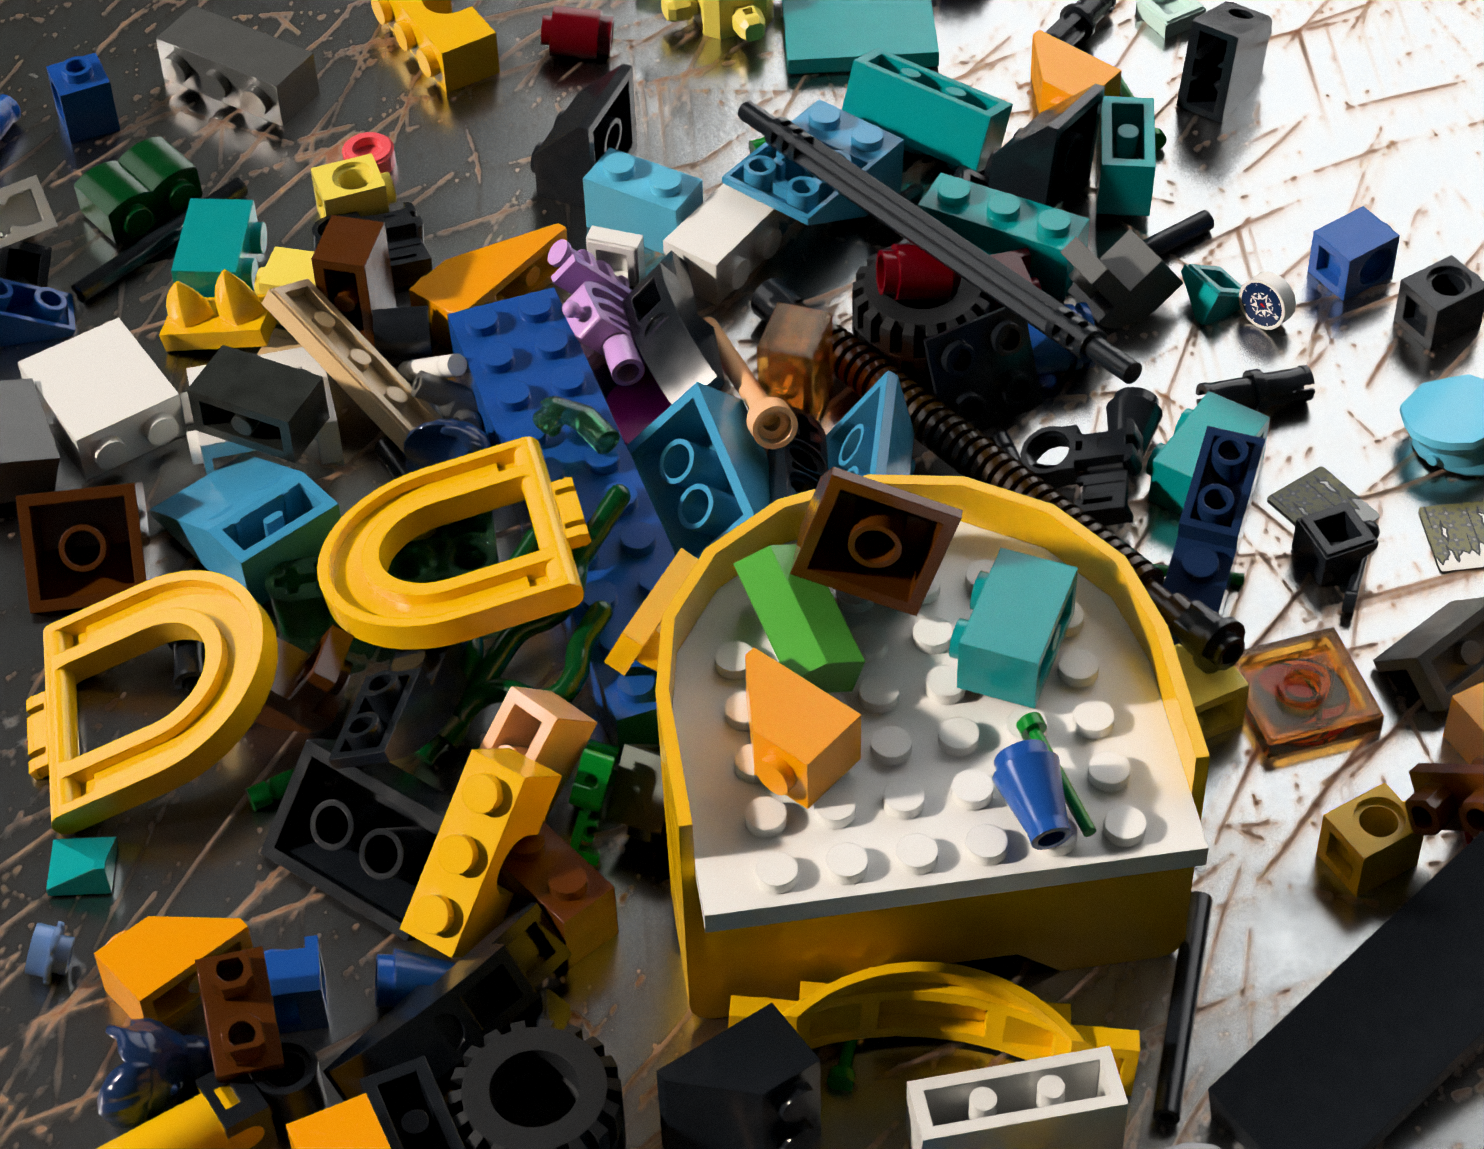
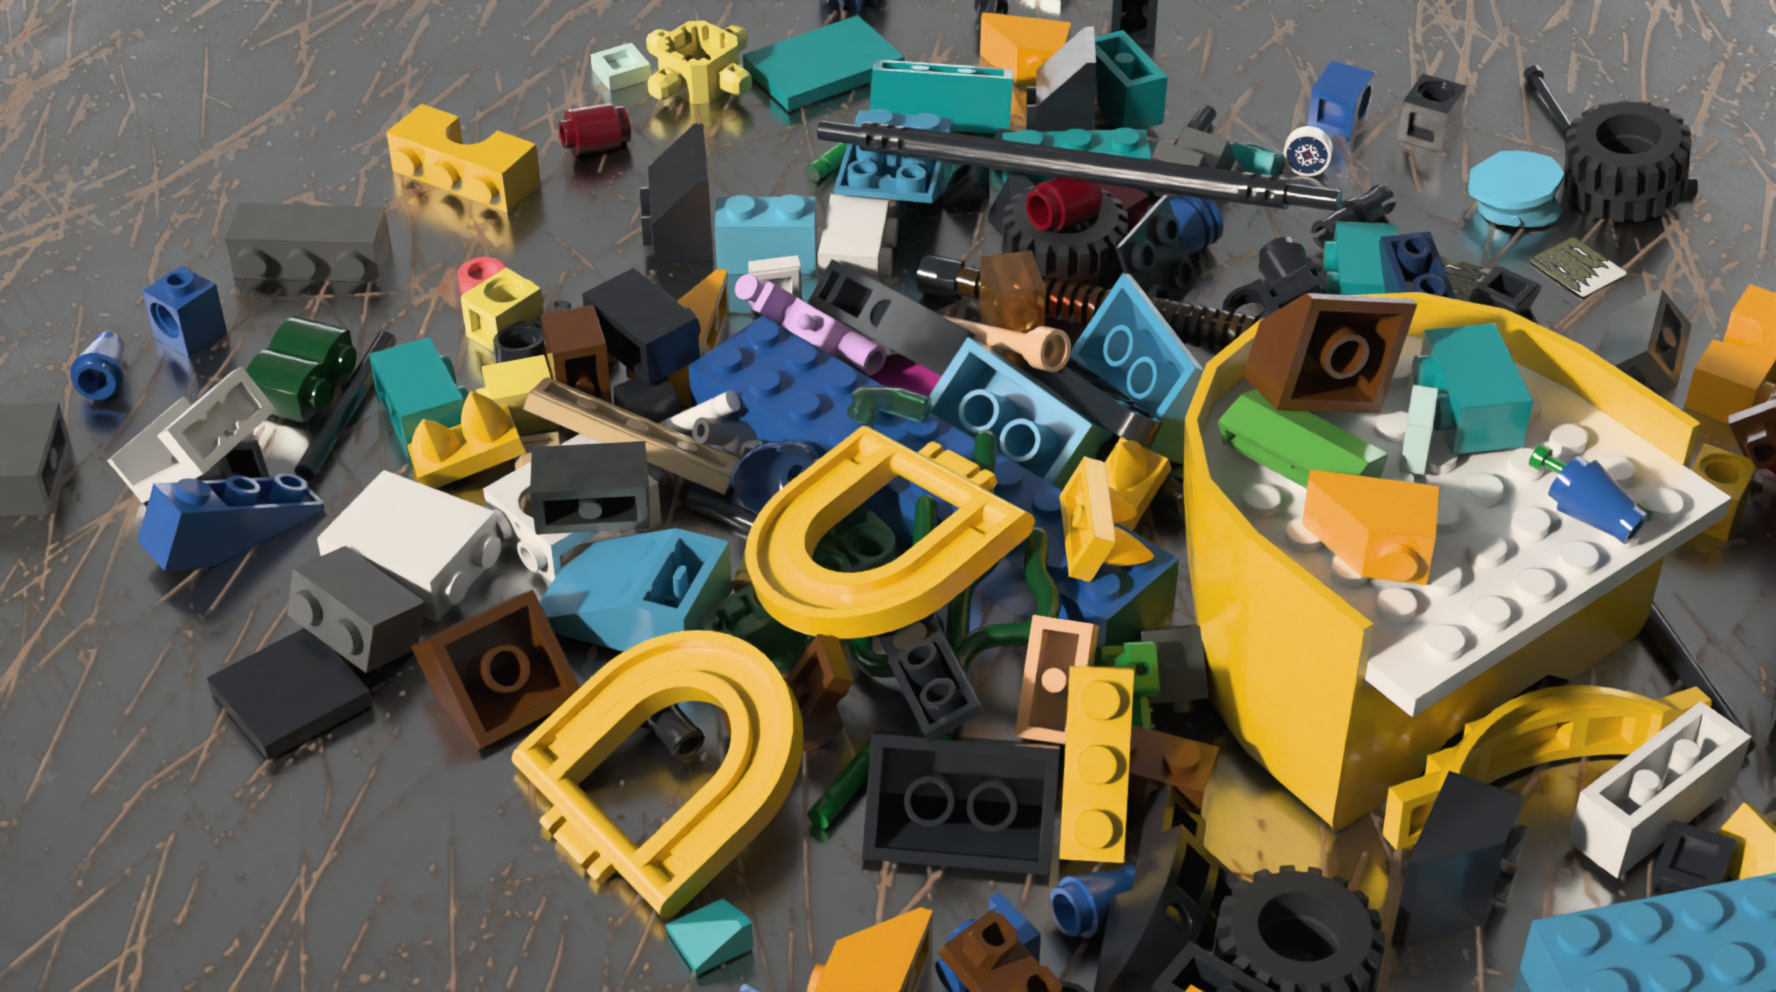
camera: 30 degrees left, 5 degrees down
none -> black brick [582,268,701,386]
none -> light aqua tile [1399,385,1438,475]

